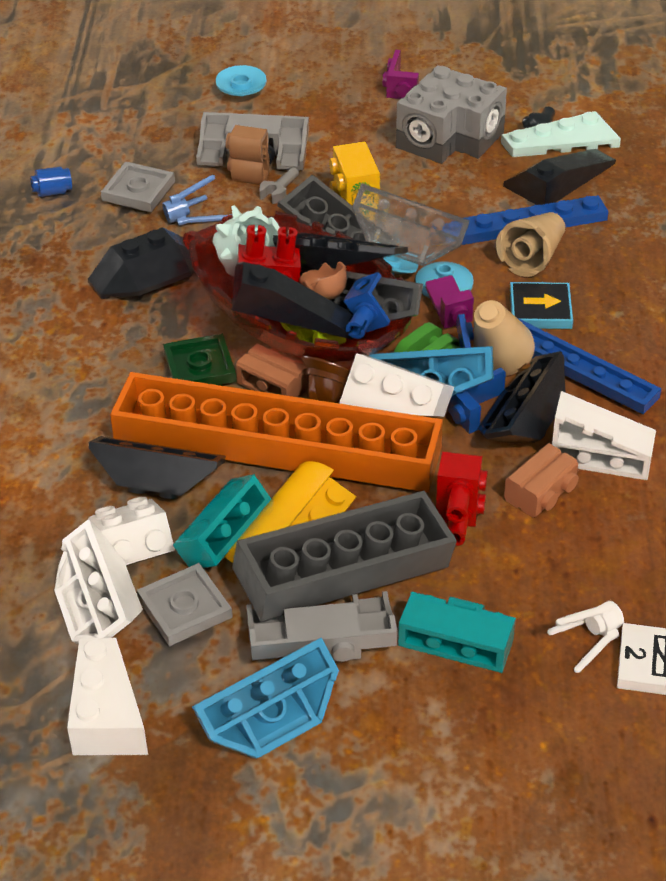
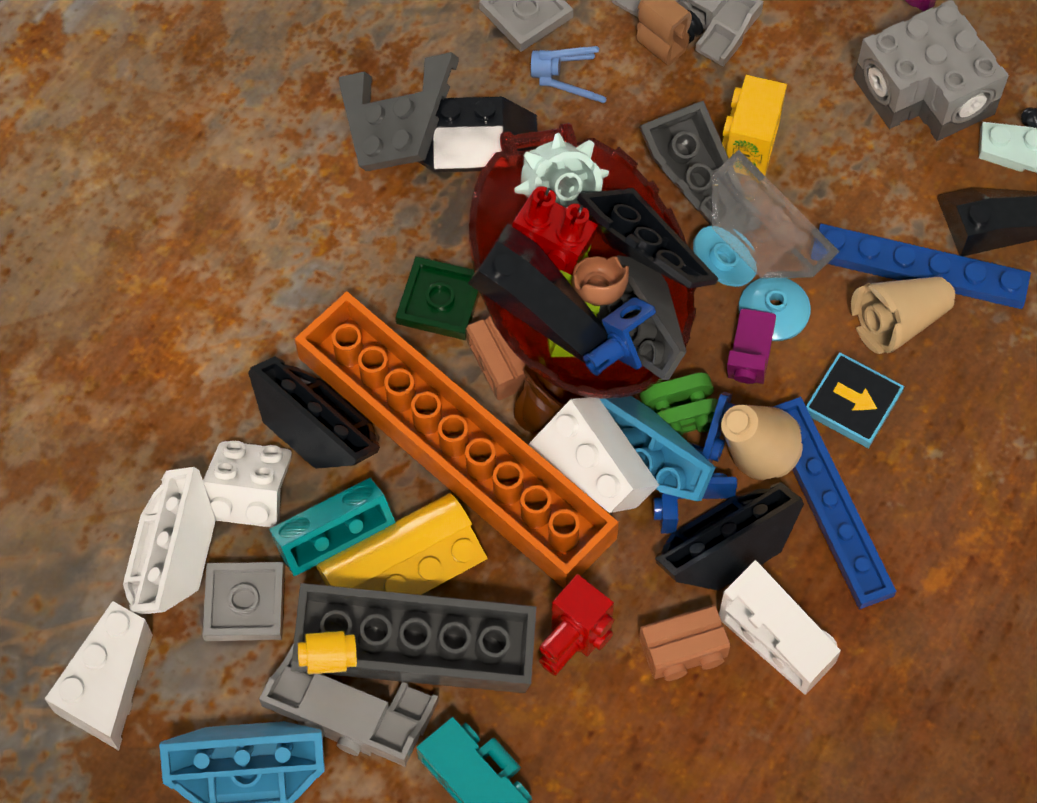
camera: 30 degrees right, 20 degrees up
light grey bar [260,167,299,204] -> none
none -> yellow brick [297,631,357,674]
none -> dark grey wing [339,52,459,171]

